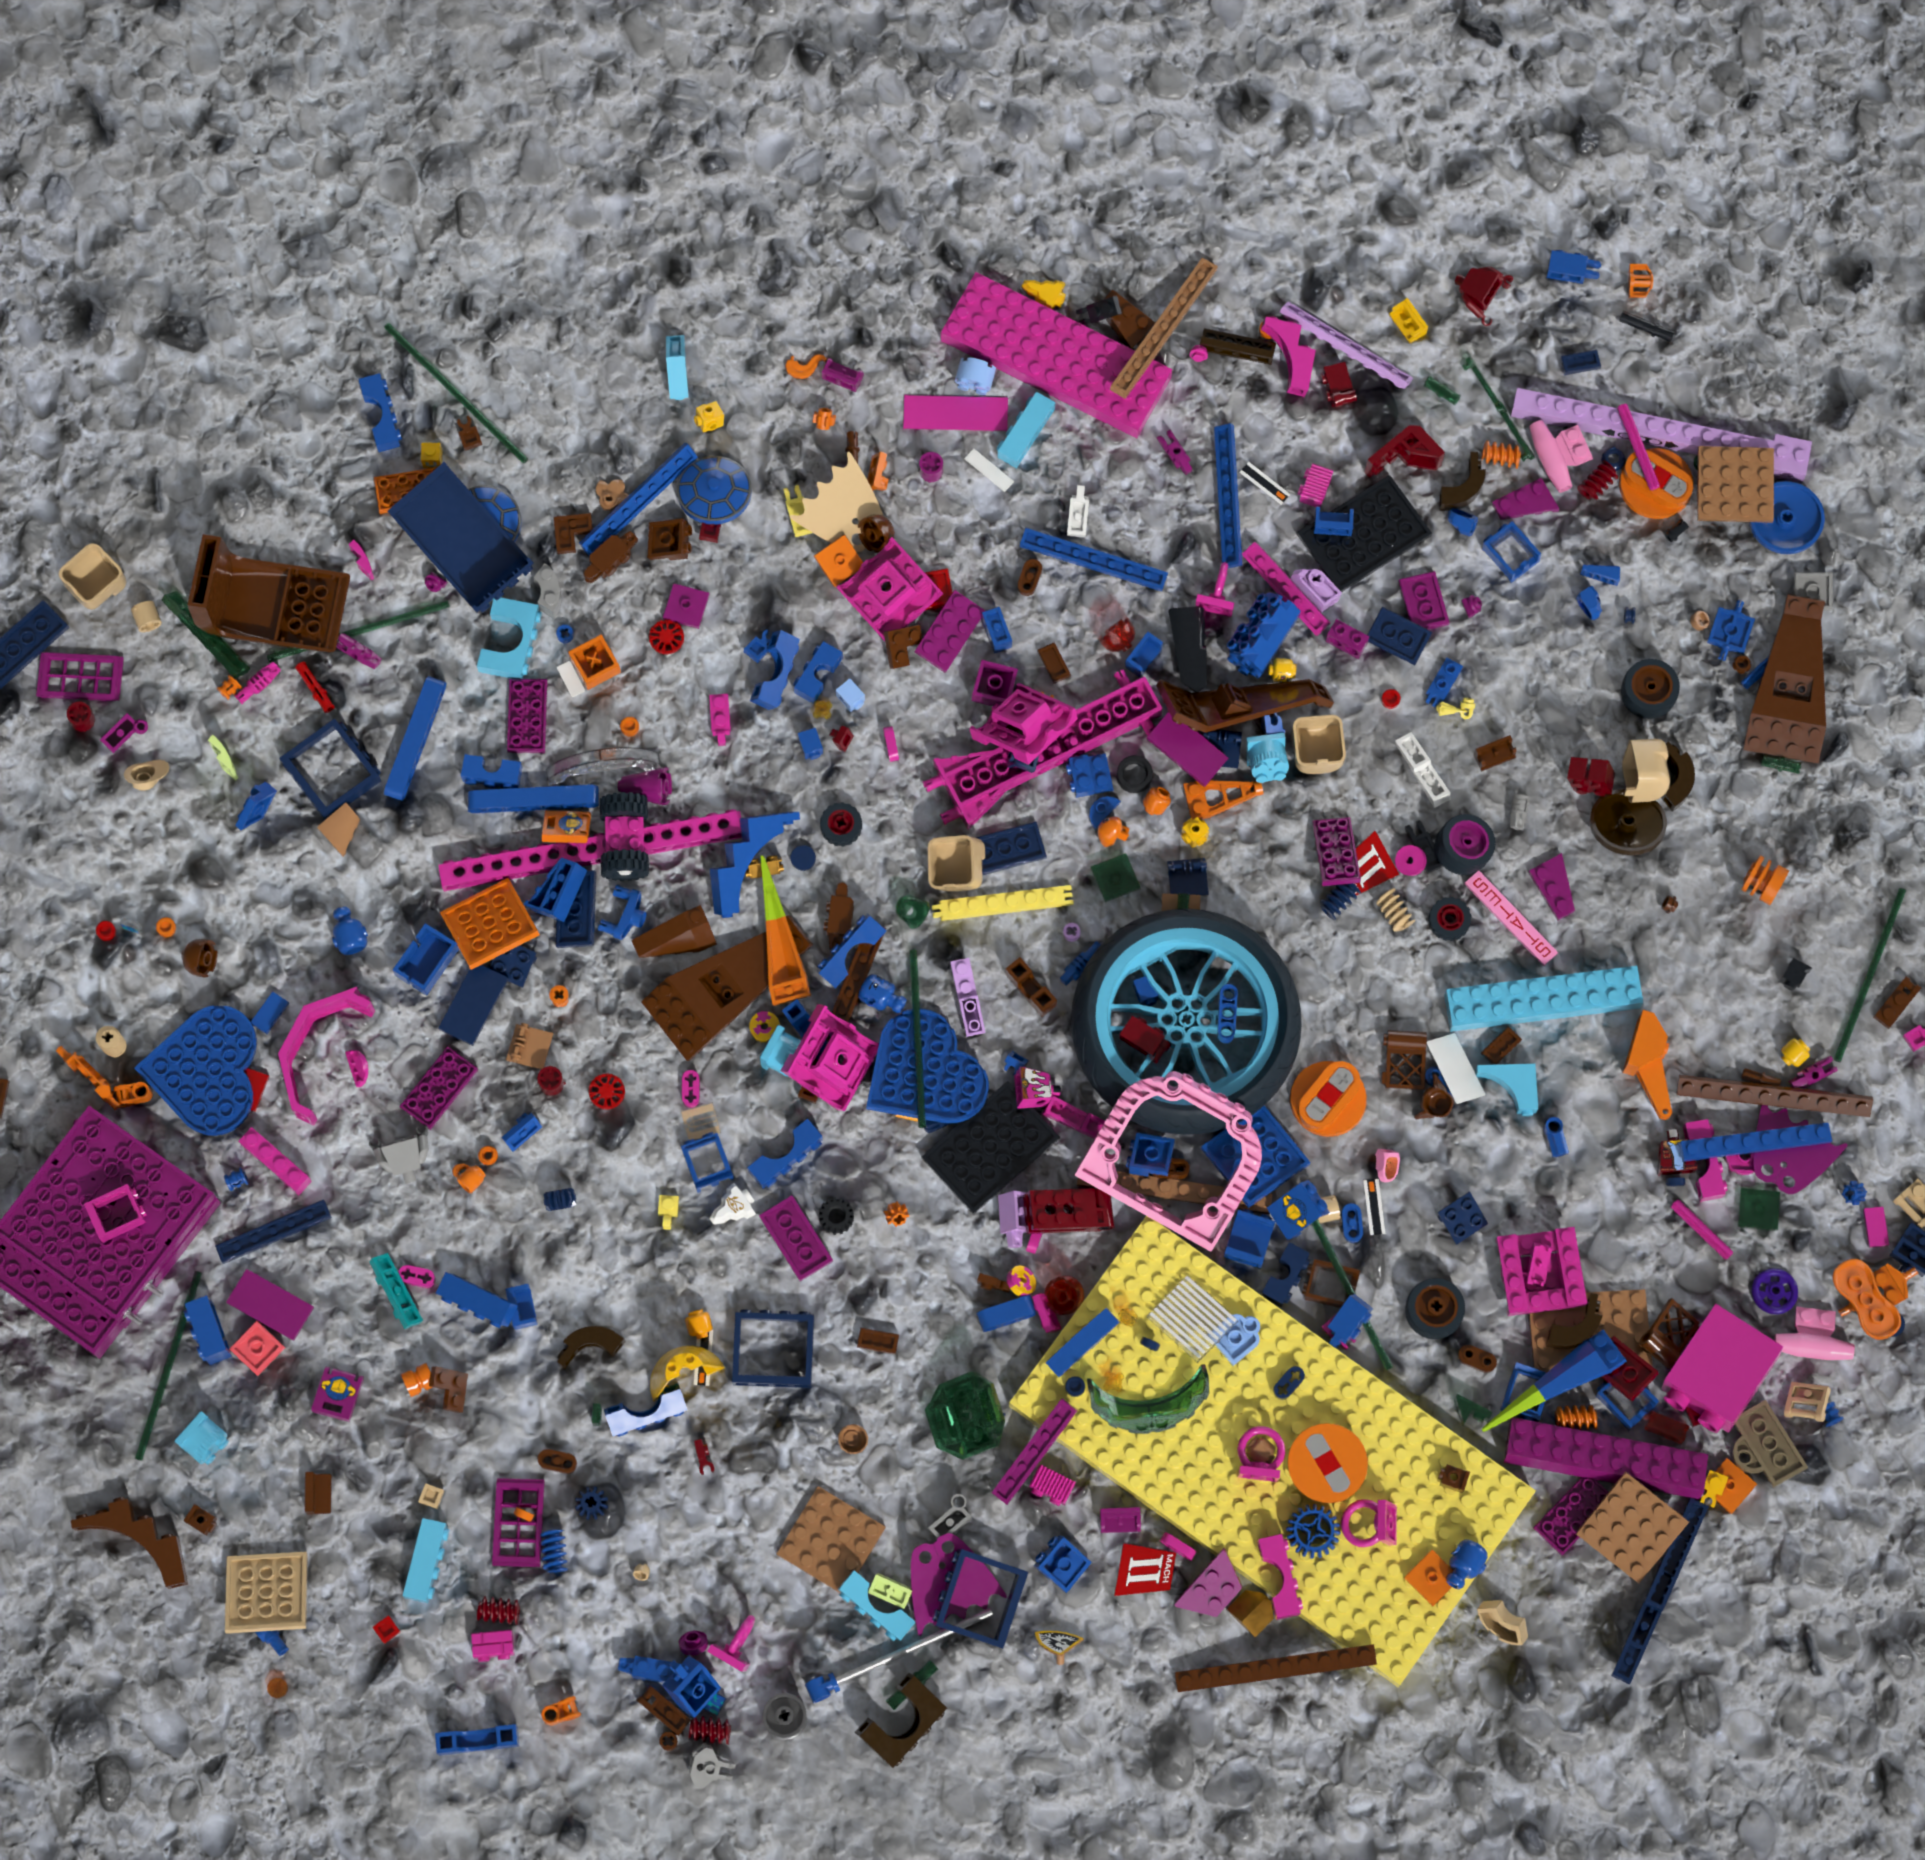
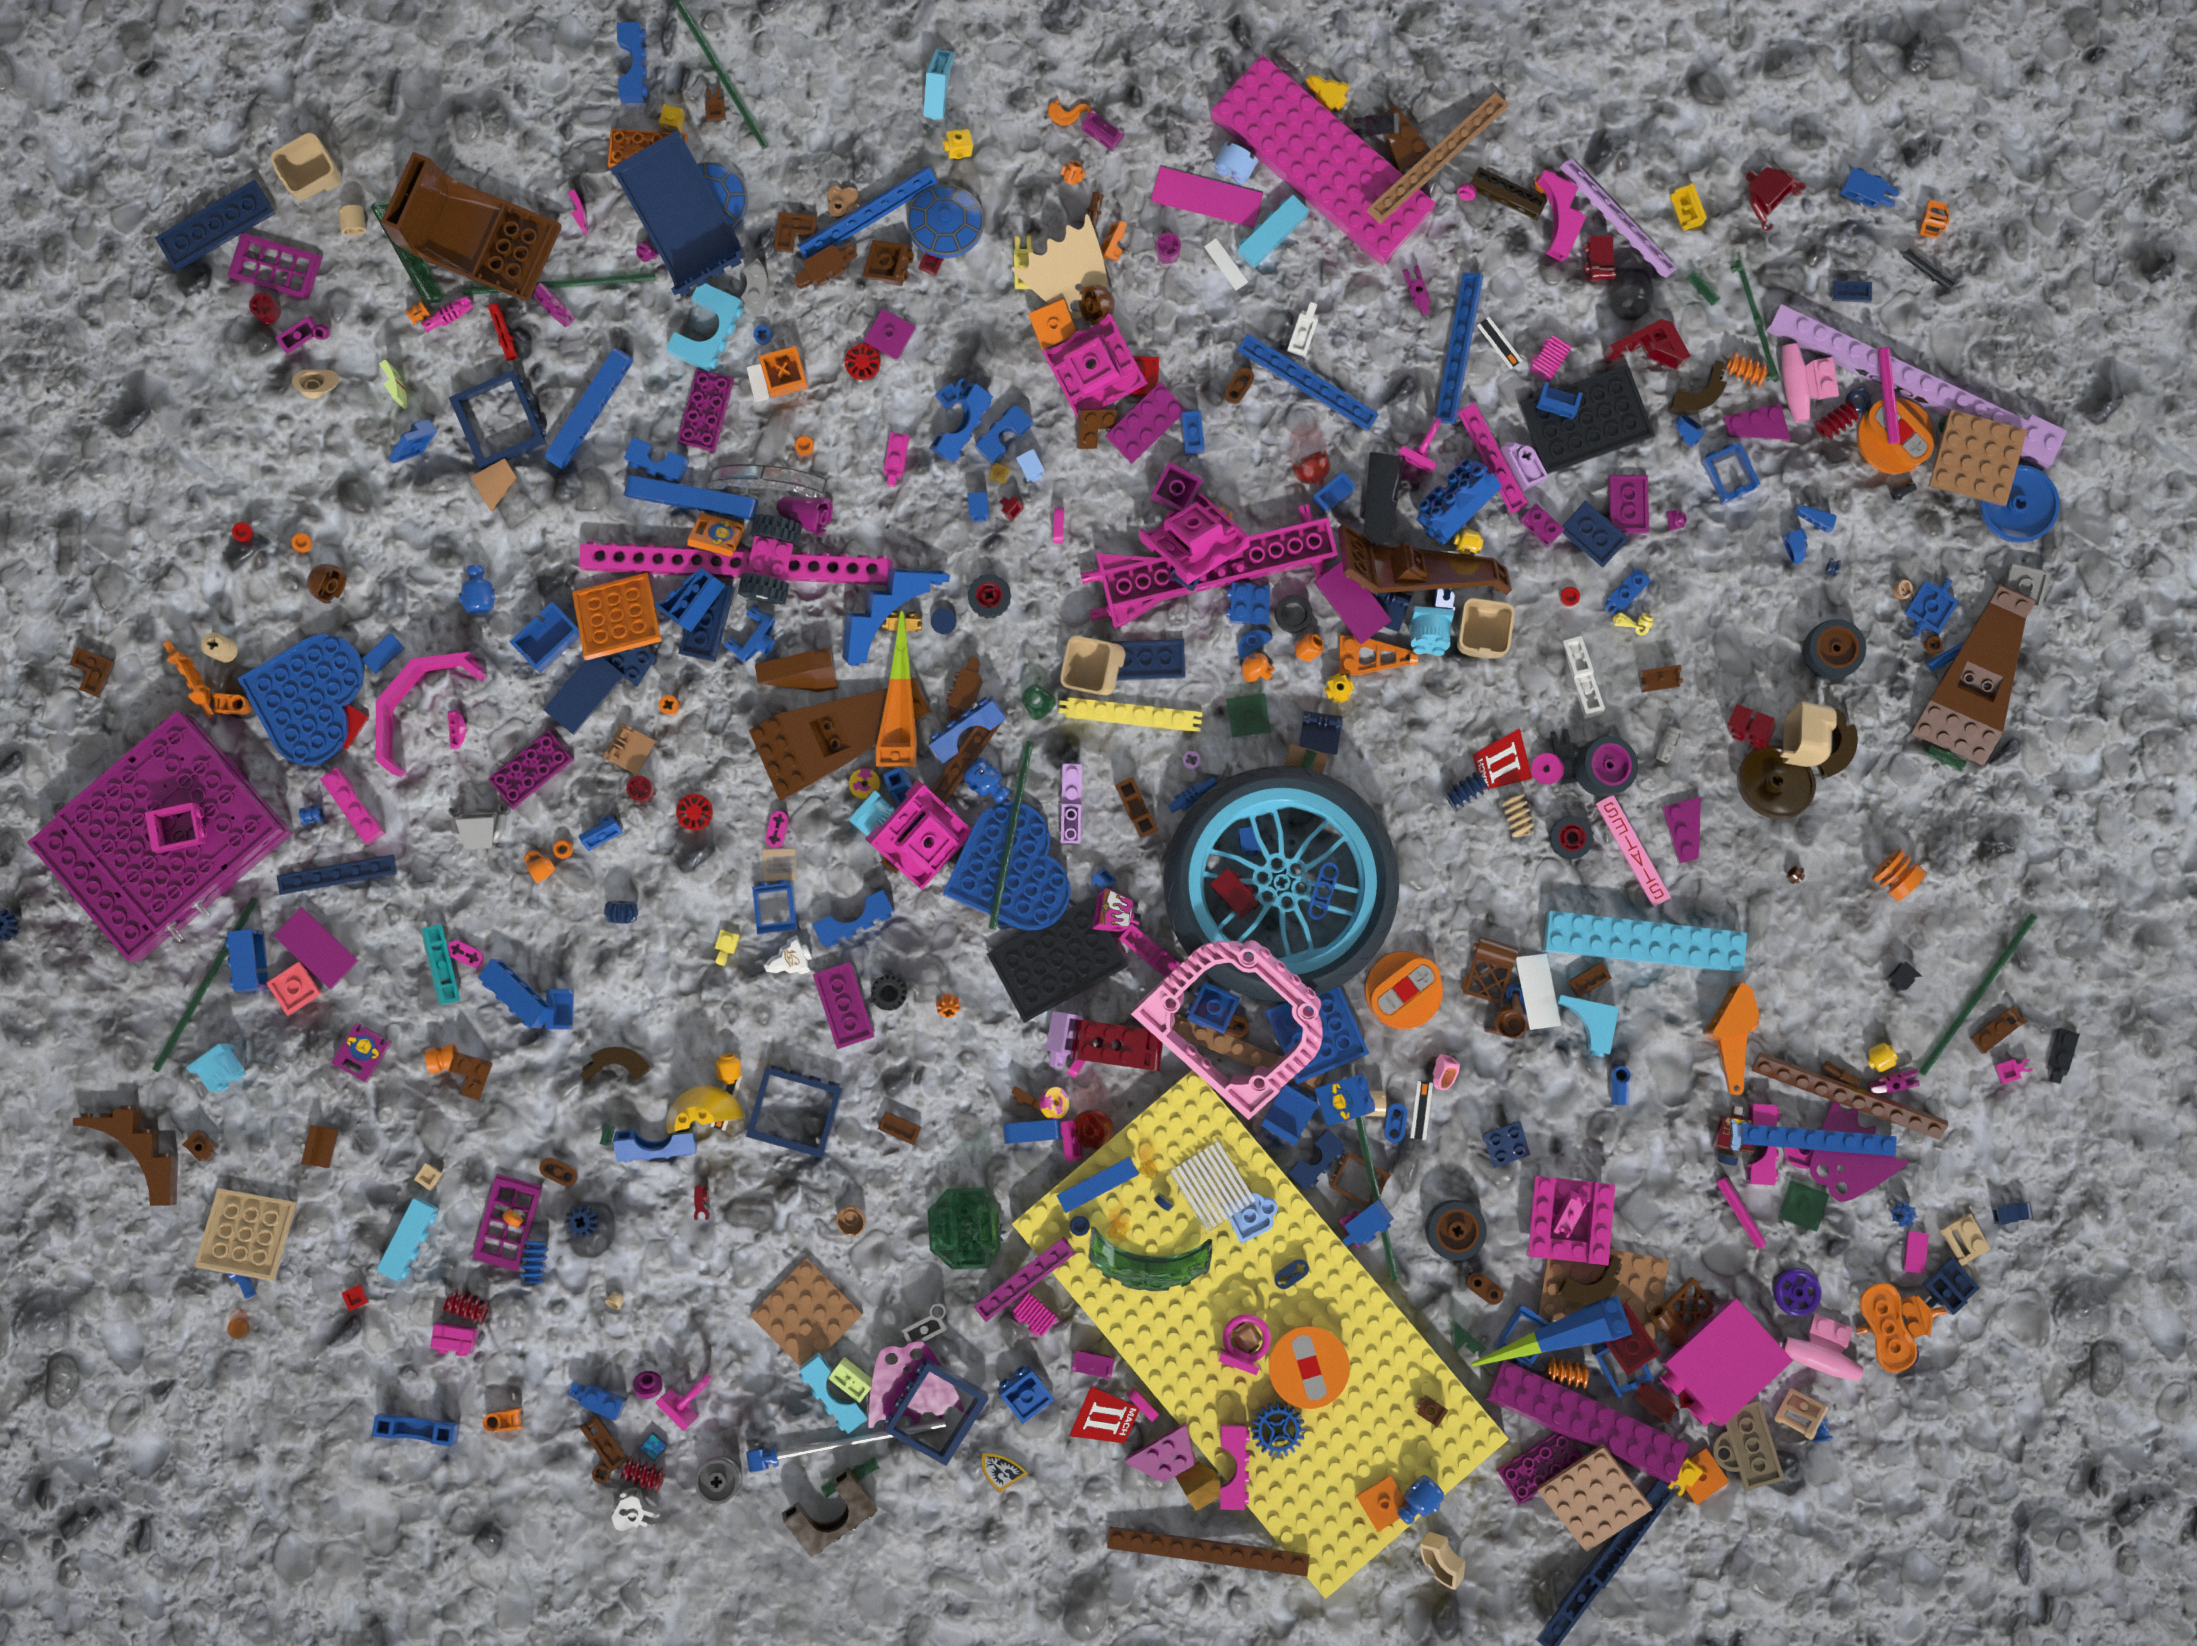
camera: 15 degrees right, 10 degrees up
blue hinge [662,1656,721,1718] -> none
reddish brown tile [1037,642,1071,684] -> none
magenta tile [1312,817,1361,886] -> none
dark pink tile [1341,1499,1397,1547] -> none

